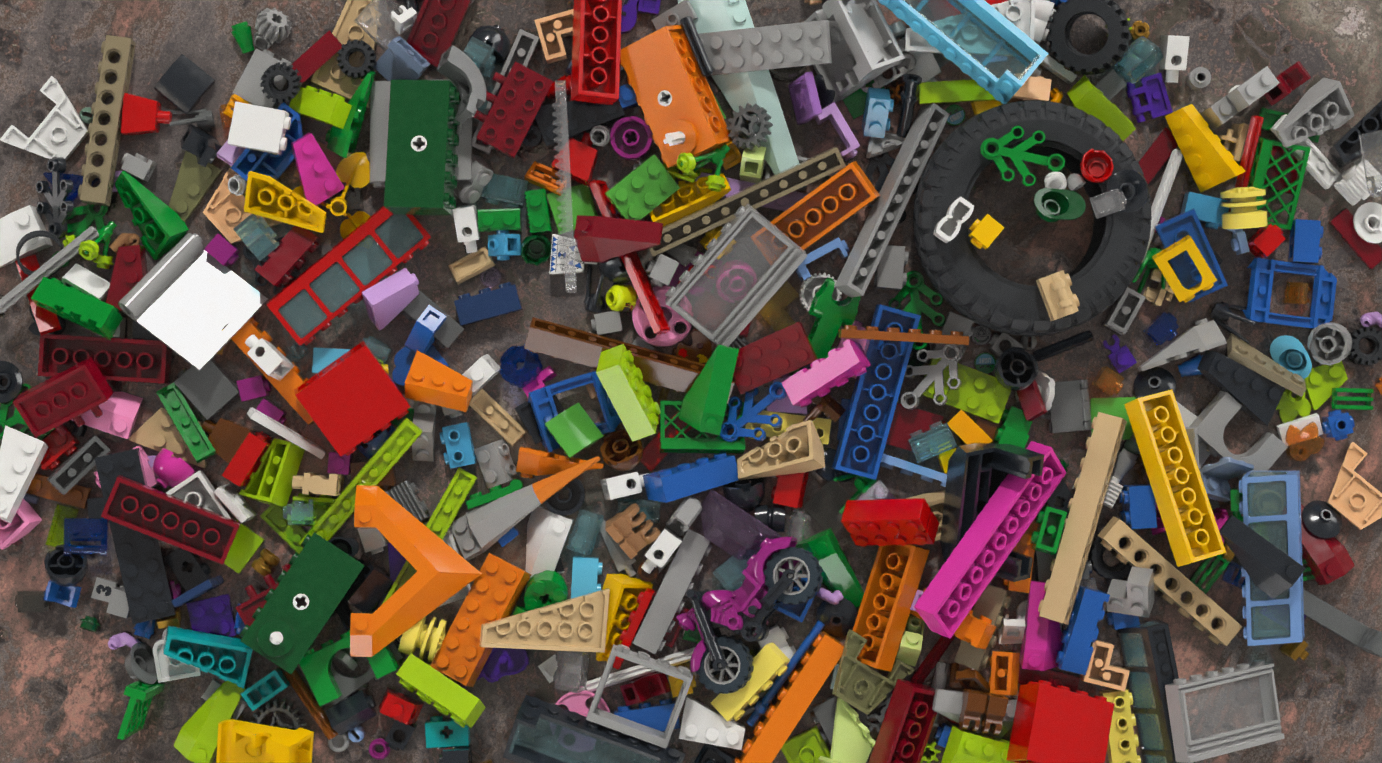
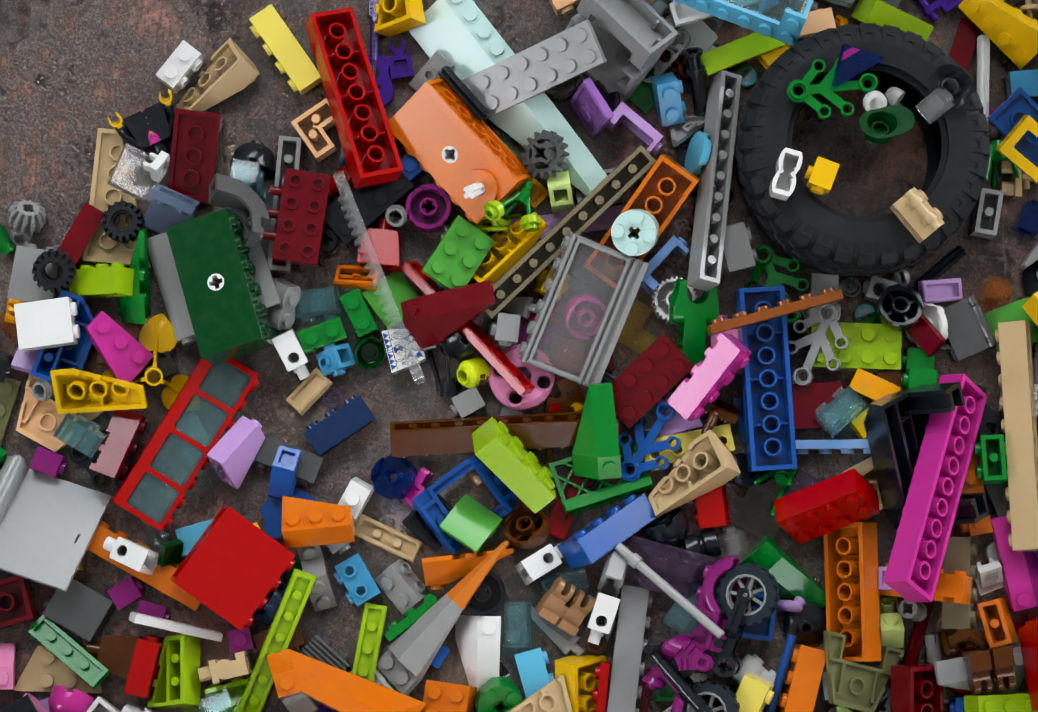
camera: 15 degrees left, 5 degrees down
clear light blue brick [361,336,391,364] -> none
red hair [1080,149,1114,183] -> none
dark purple plate [1102,334,1137,374] -> none
none -> dark green tile [157,539,184,567]
none -> light aqua brick [611,209,659,256]
none -> light grey bar [615,542,725,639]
none -> medium azure tile [684,131,712,176]
none -> clear blue tile [832,44,884,87]
none -> light grey bush [899,599,927,622]
none -> lavender tile [918,278,963,303]

